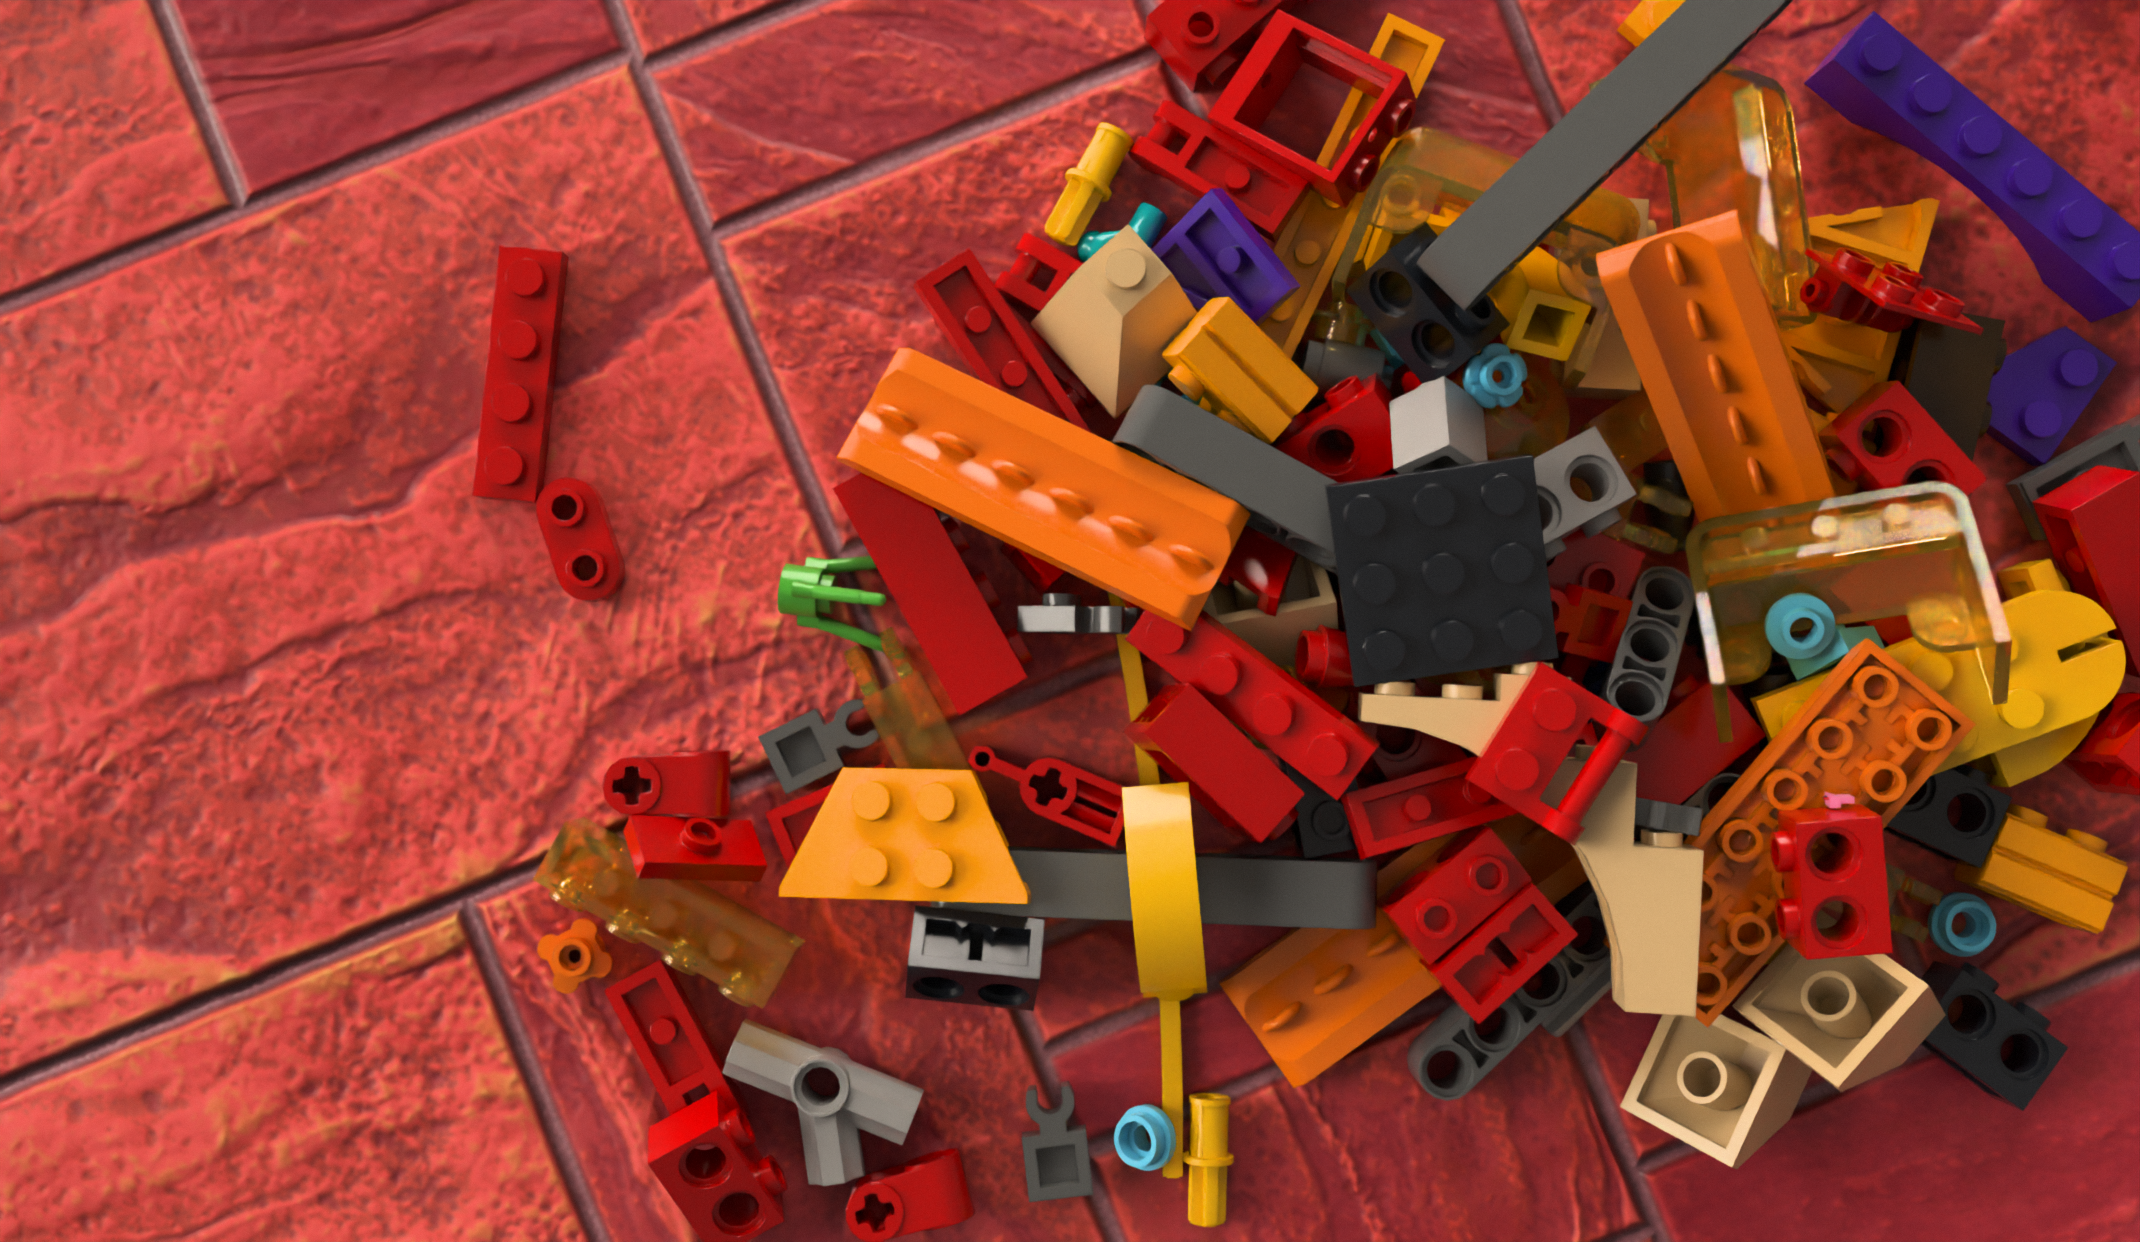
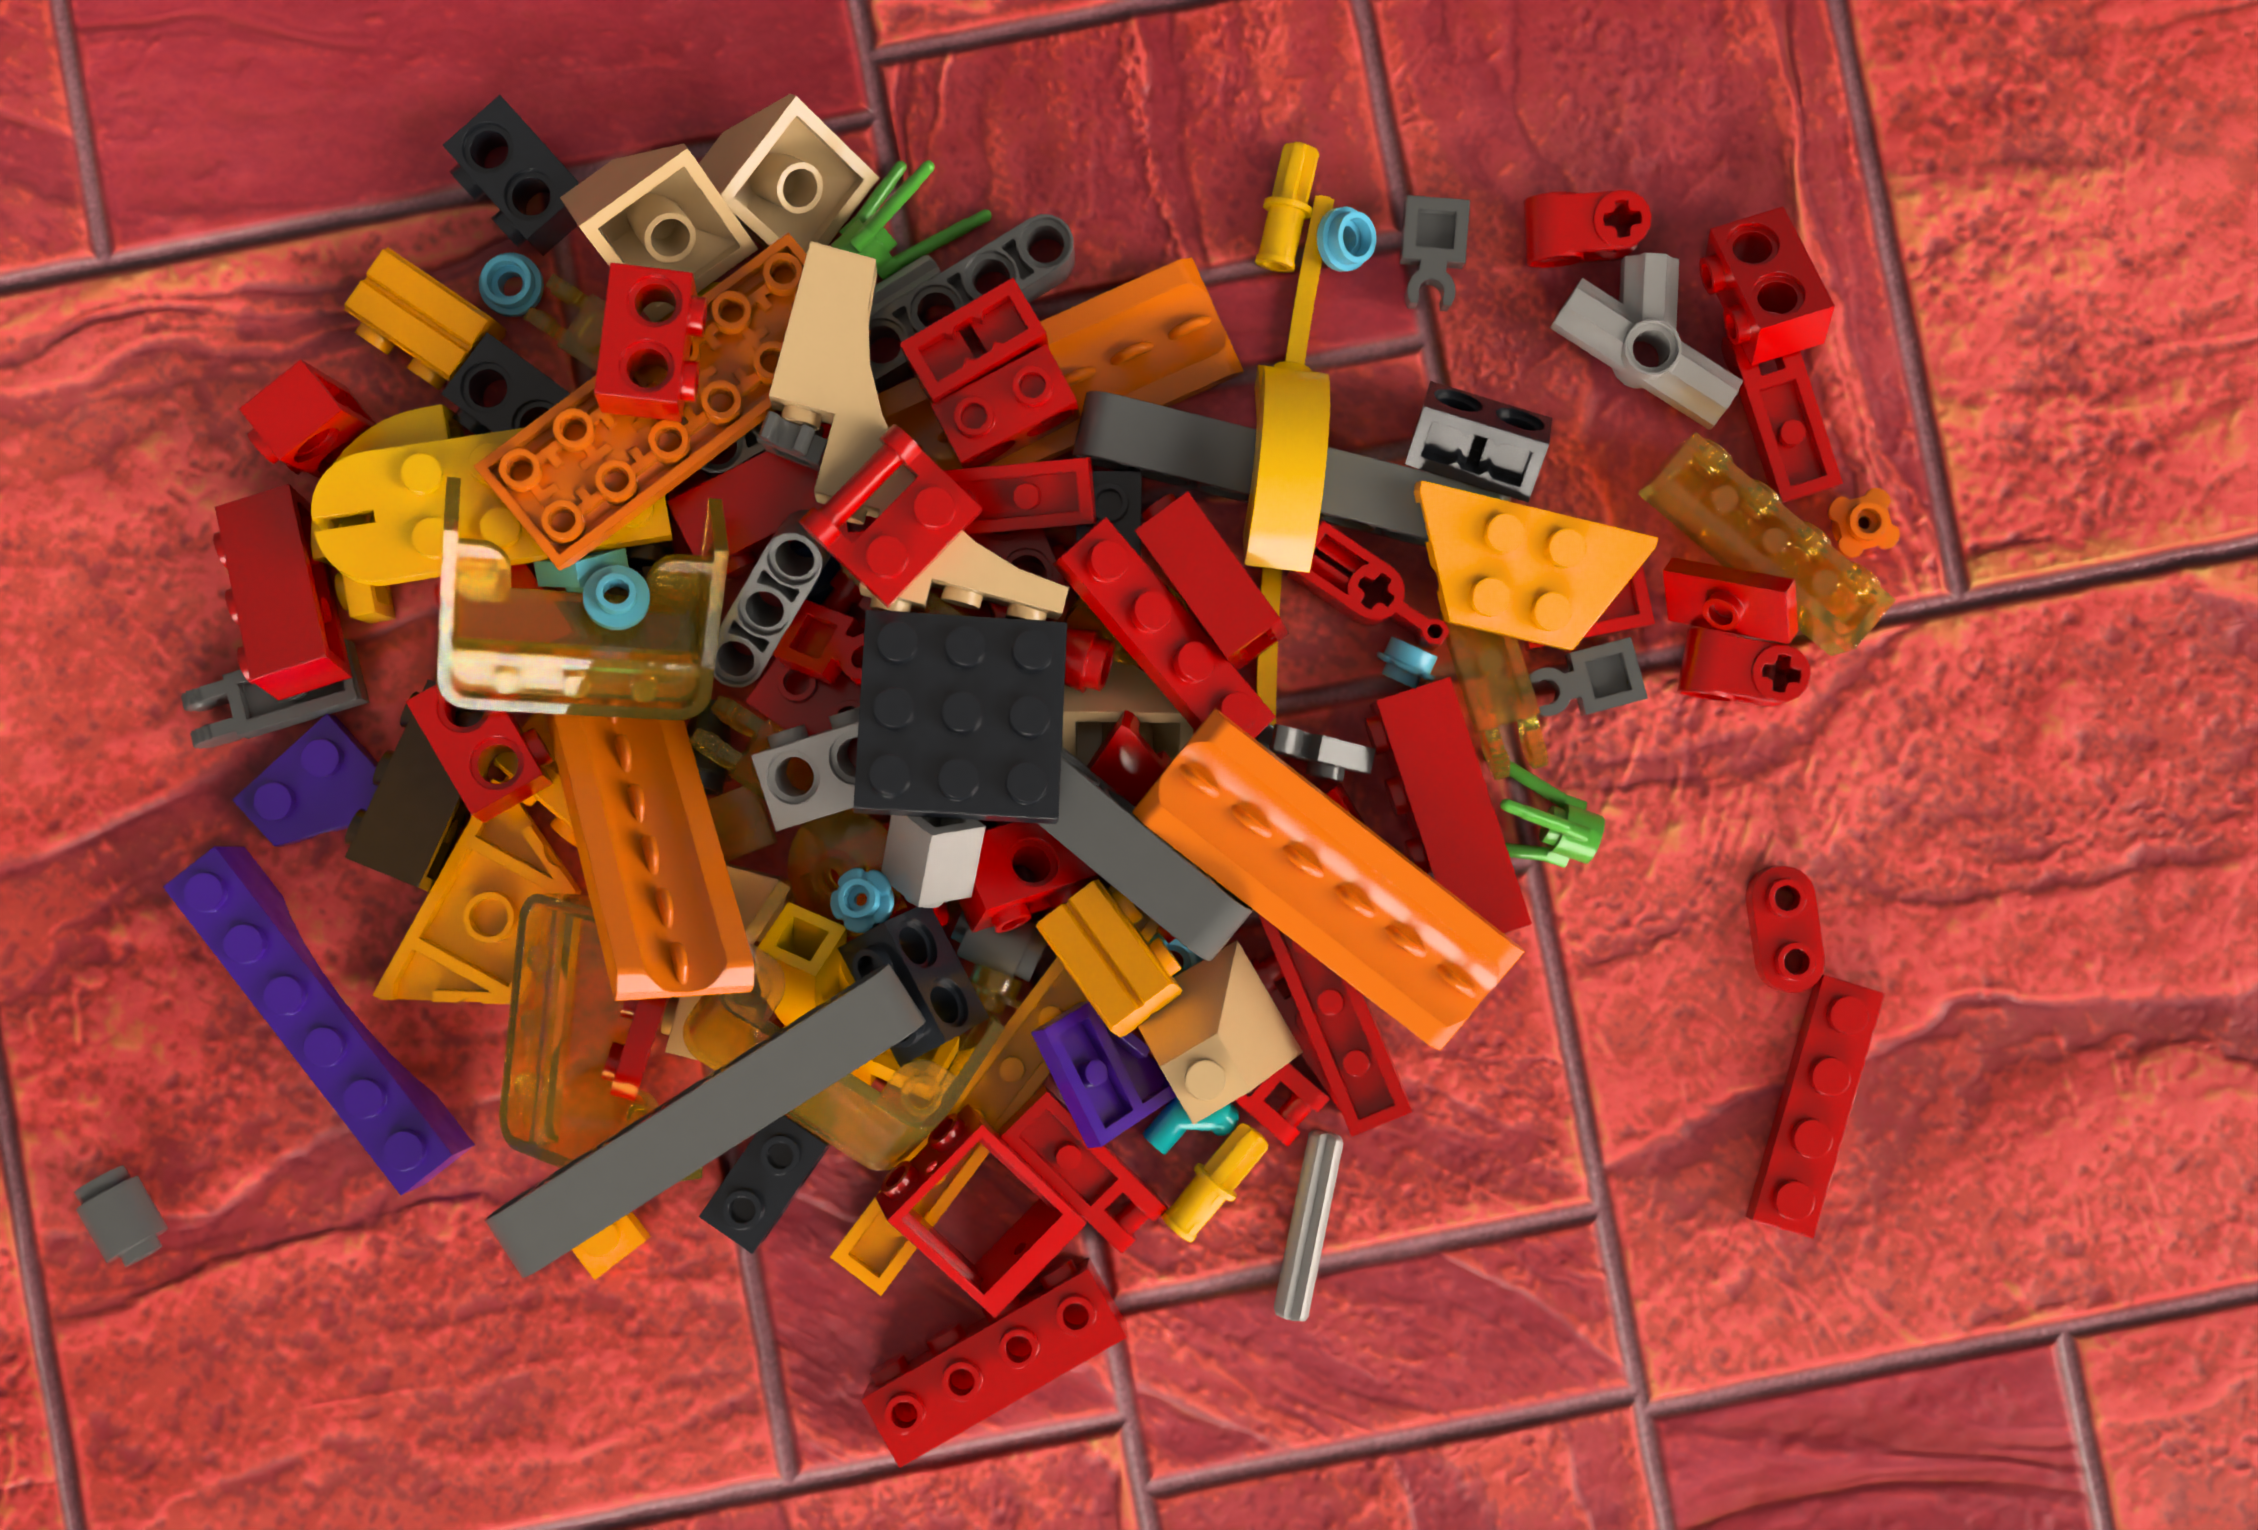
camera: 160 degrees left, 0 degrees up
red hinge [1800,247,1984,335] -> none
bright pink piece [1822,791,1855,808] -> none
none -> red plate [601,998,668,1102]
none -> black brick [699,1107,837,1254]
none -> bright green plant [831,160,992,280]
none -> light grey axle [1274,1130,1344,1321]
none -> medium azure plate [1377,636,1438,688]

